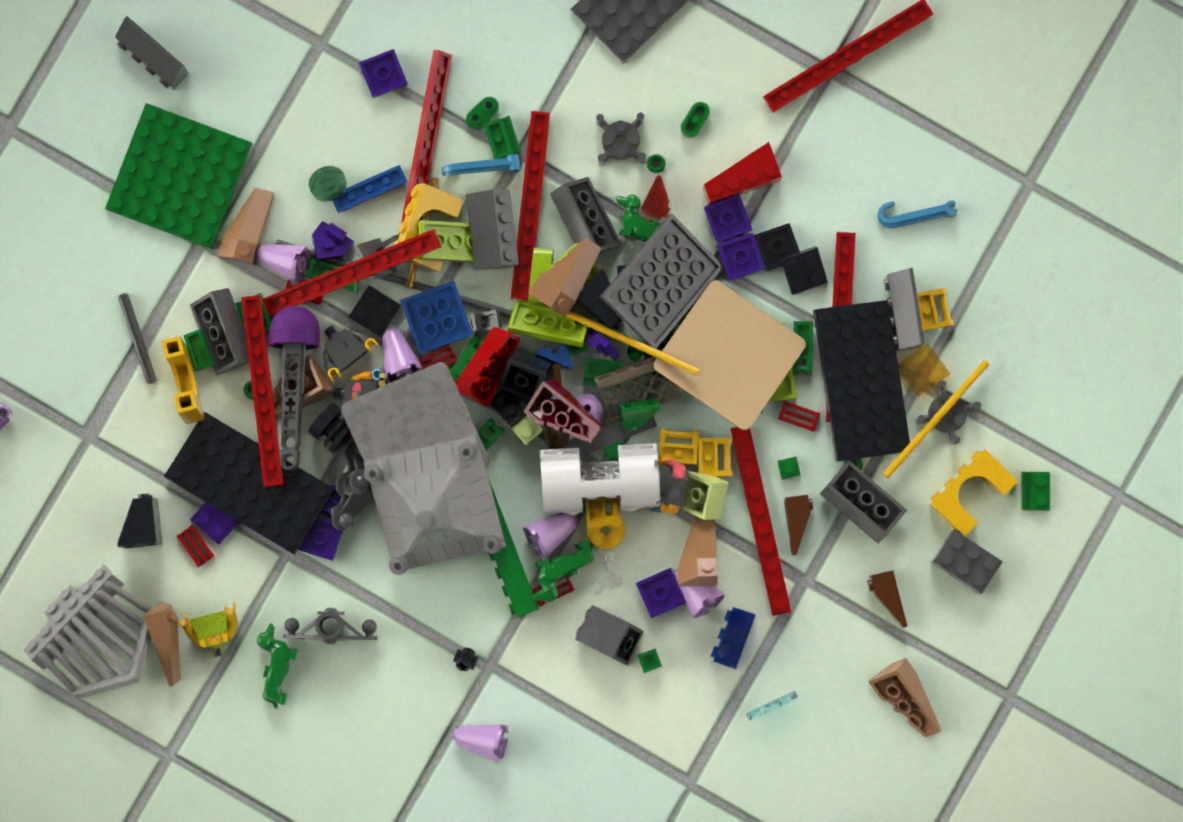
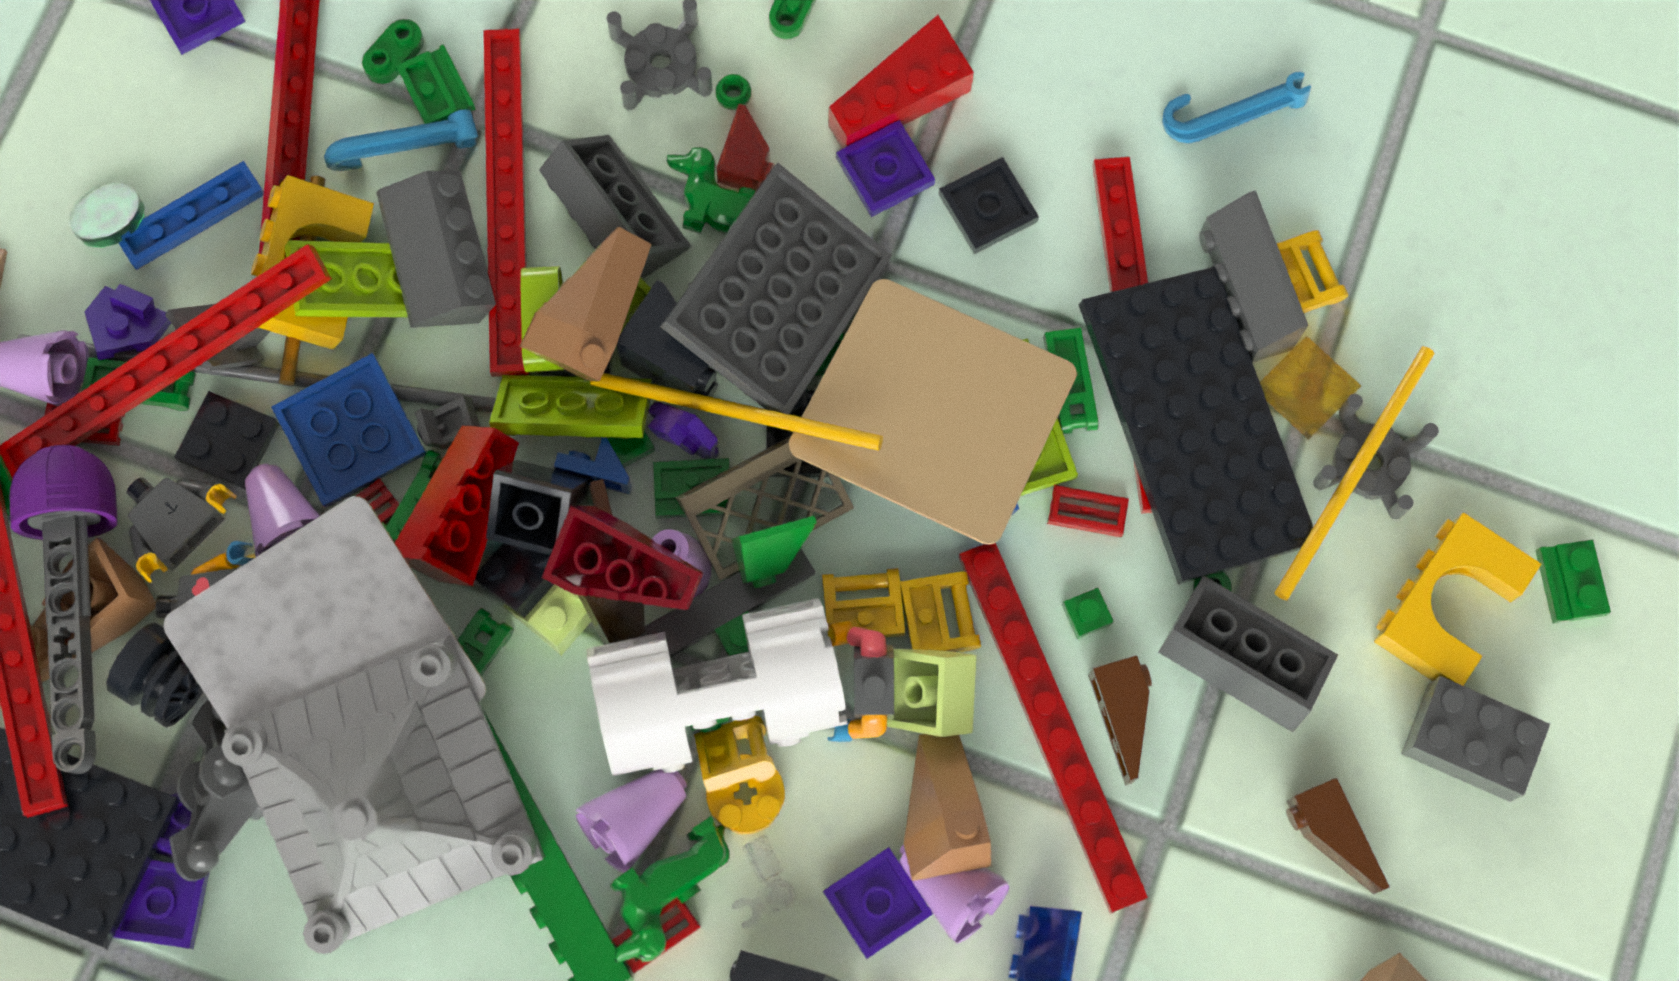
camera: 15 degrees left, 10 degrees down
green plate [627,345,644,361] -> none
dark purple plate [716,233,765,282] -> none
black plate [780,246,828,295] -> none

